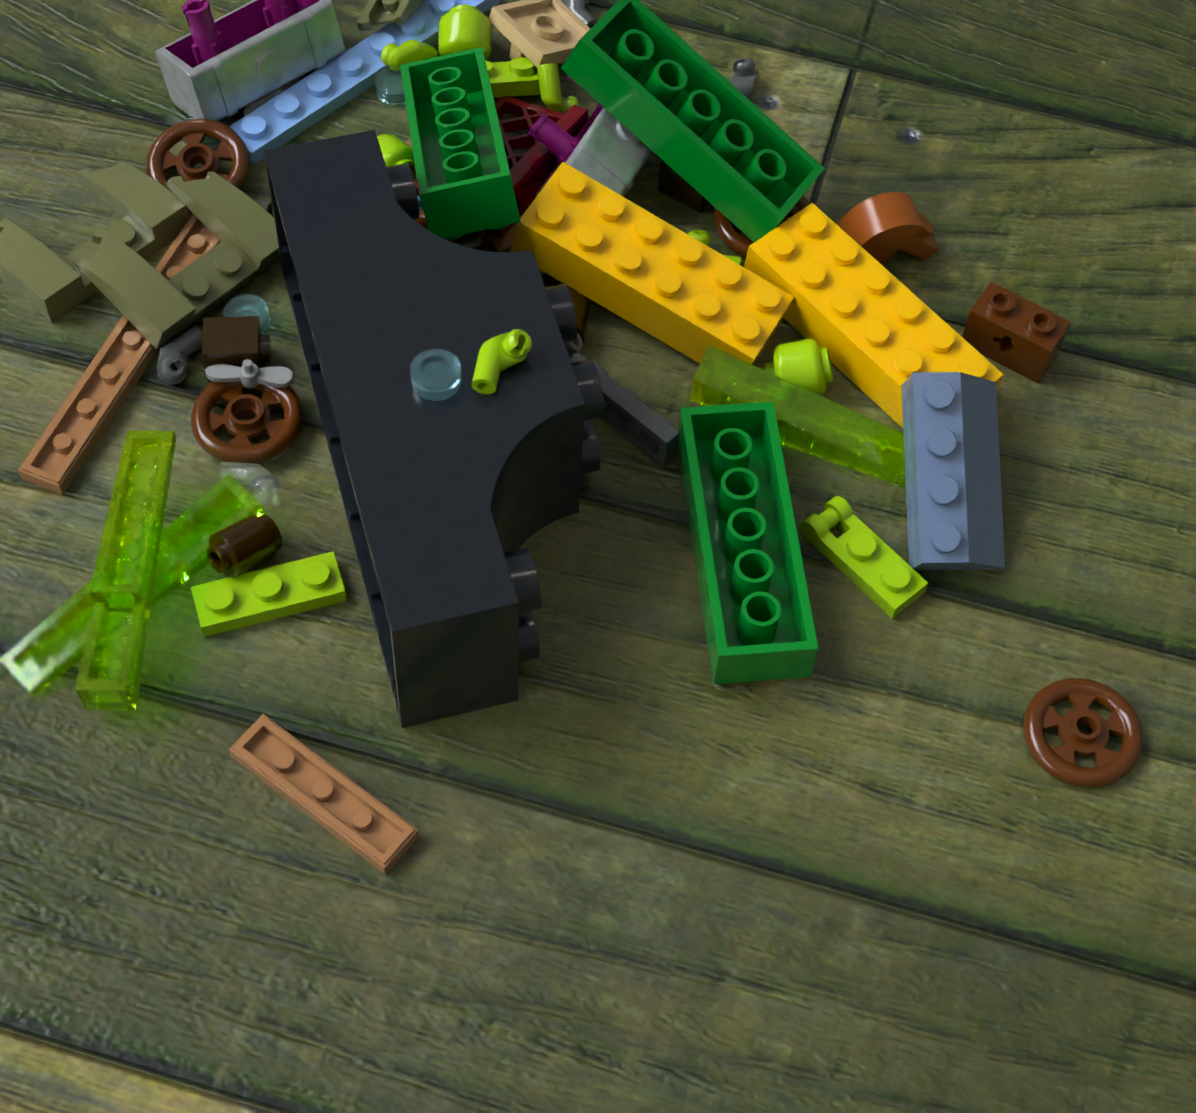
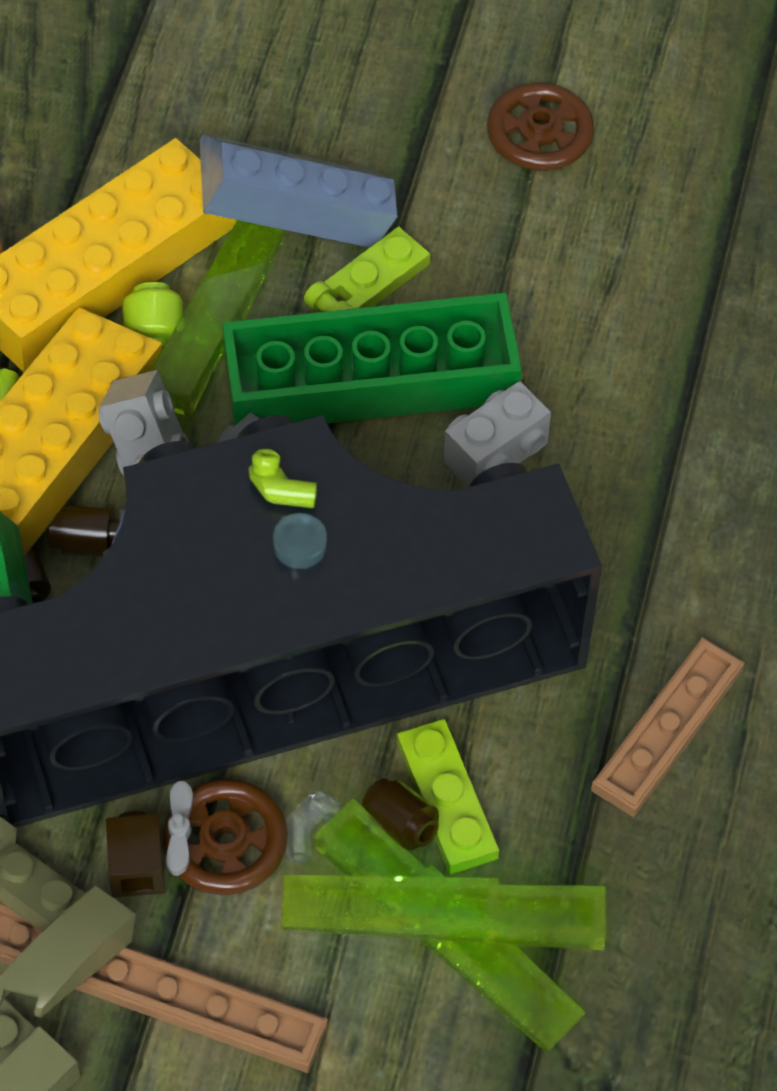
camera: 90 degrees left, 0 degrees up
dark grey arm [157,326,203,384] -> none
clear light blue tile [223,294,270,334] -> none
reddish brown brick [962,282,1071,384] -> none
none -> light grey brick [99,370,189,476]
none -> light grey brick [443,381,551,487]

